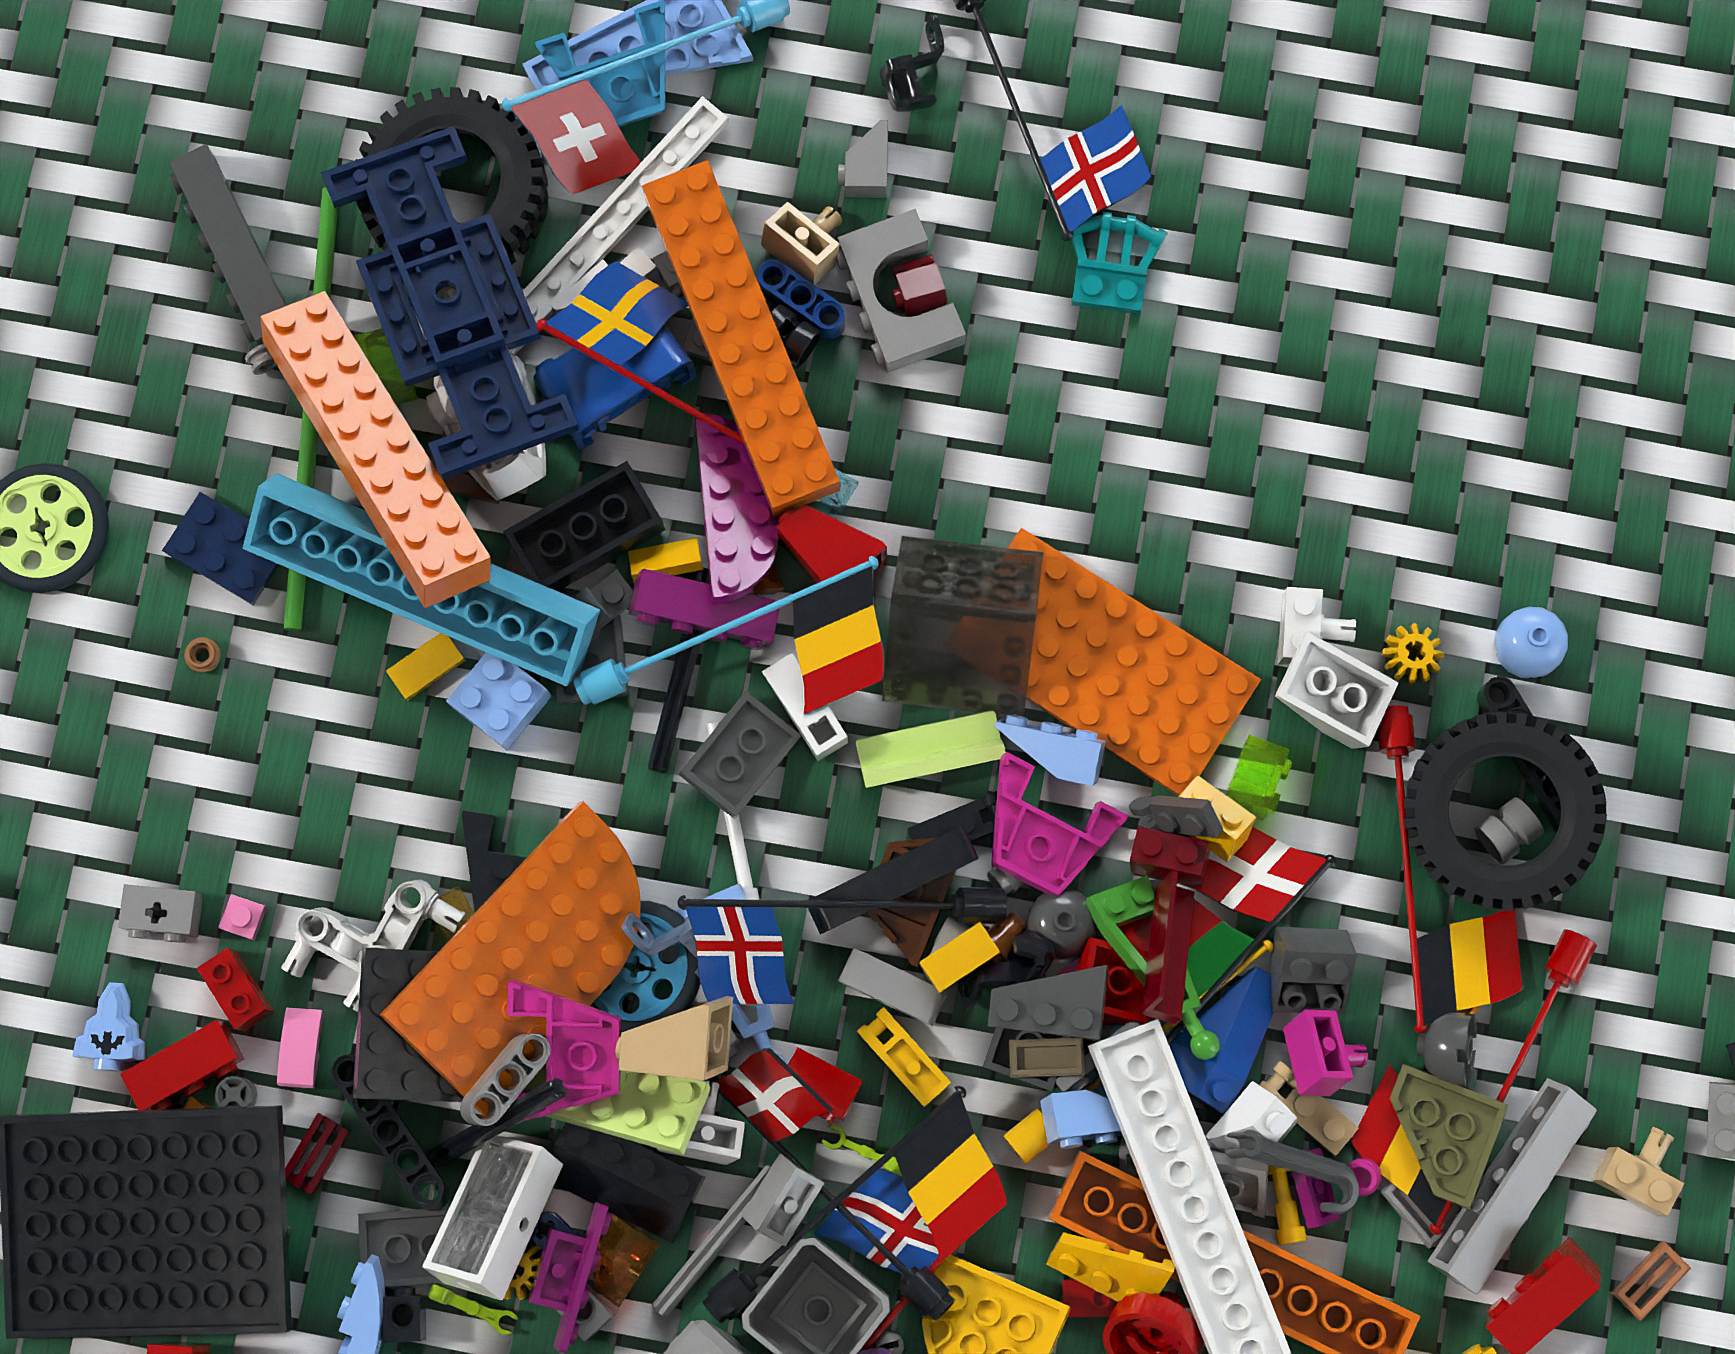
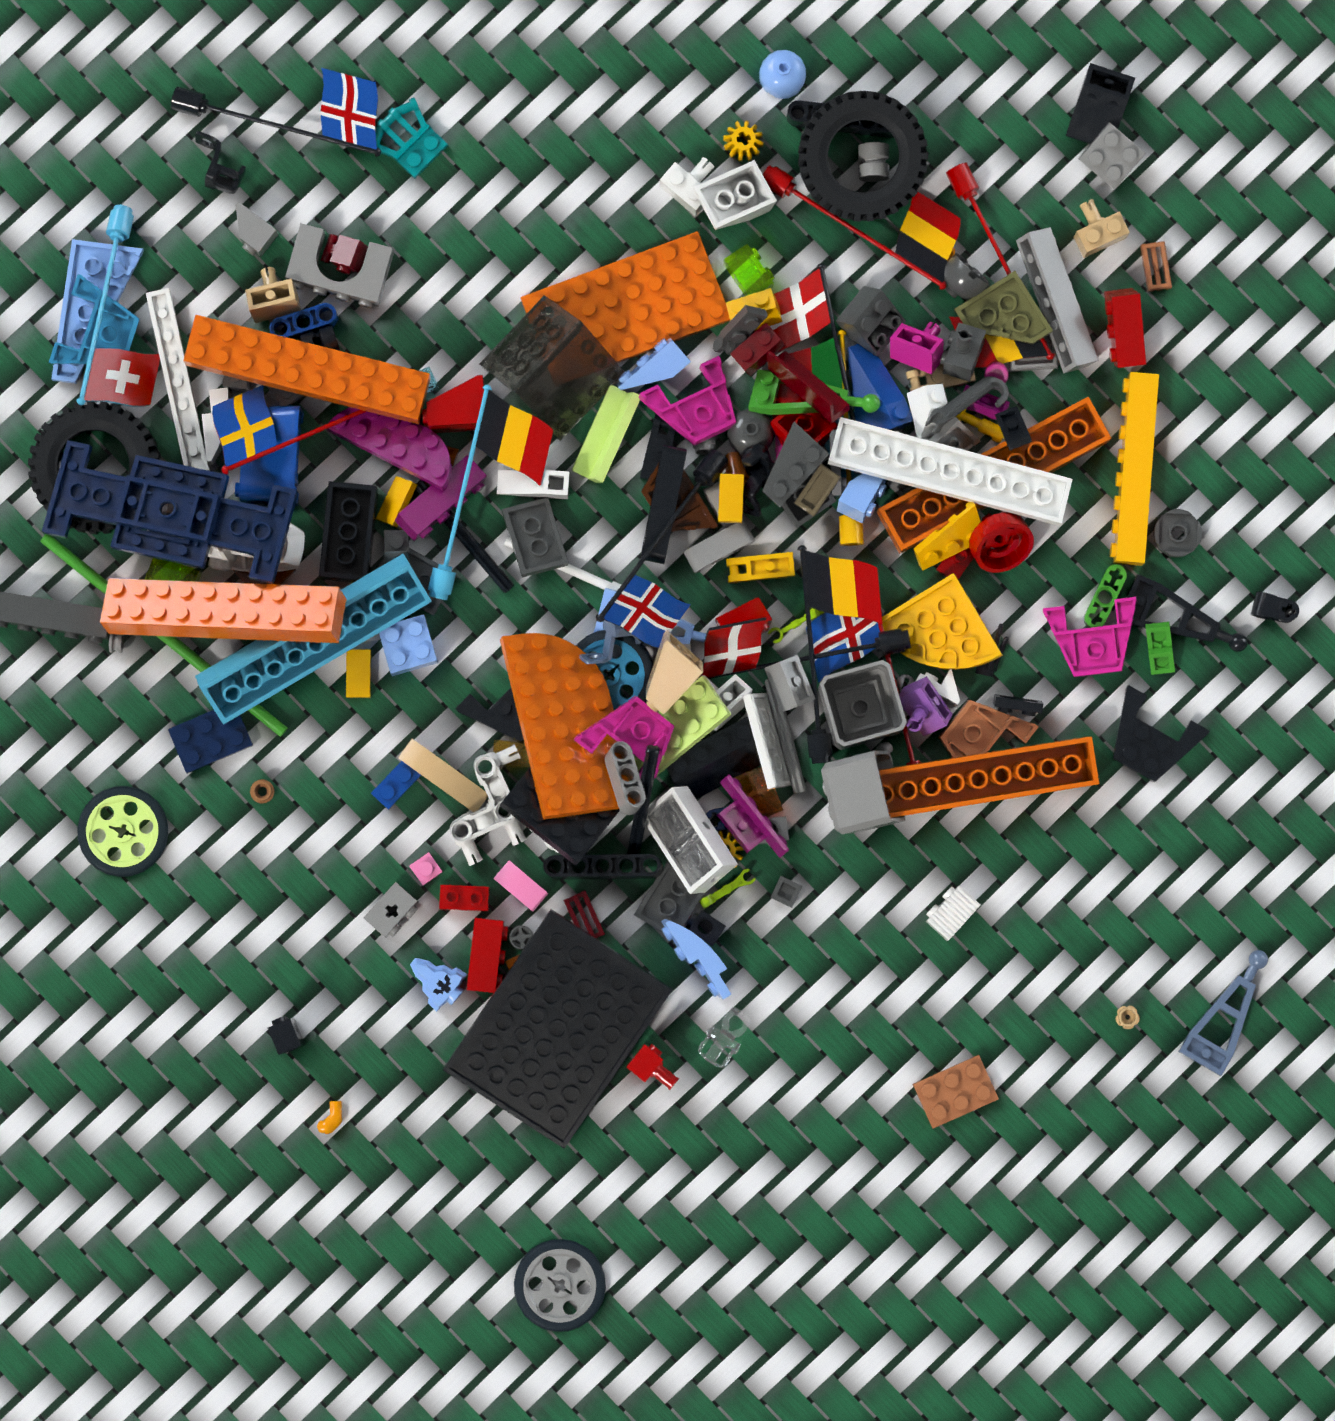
camera: 65 degrees left, 5 degrees up
none -> blue plate [371,761,422,810]
none -> tan slope [398,739,488,812]
none -> white tile [743,693,791,789]
none -> dark grey brick [940,323,986,382]
none -> black plate [995,406,1032,450]

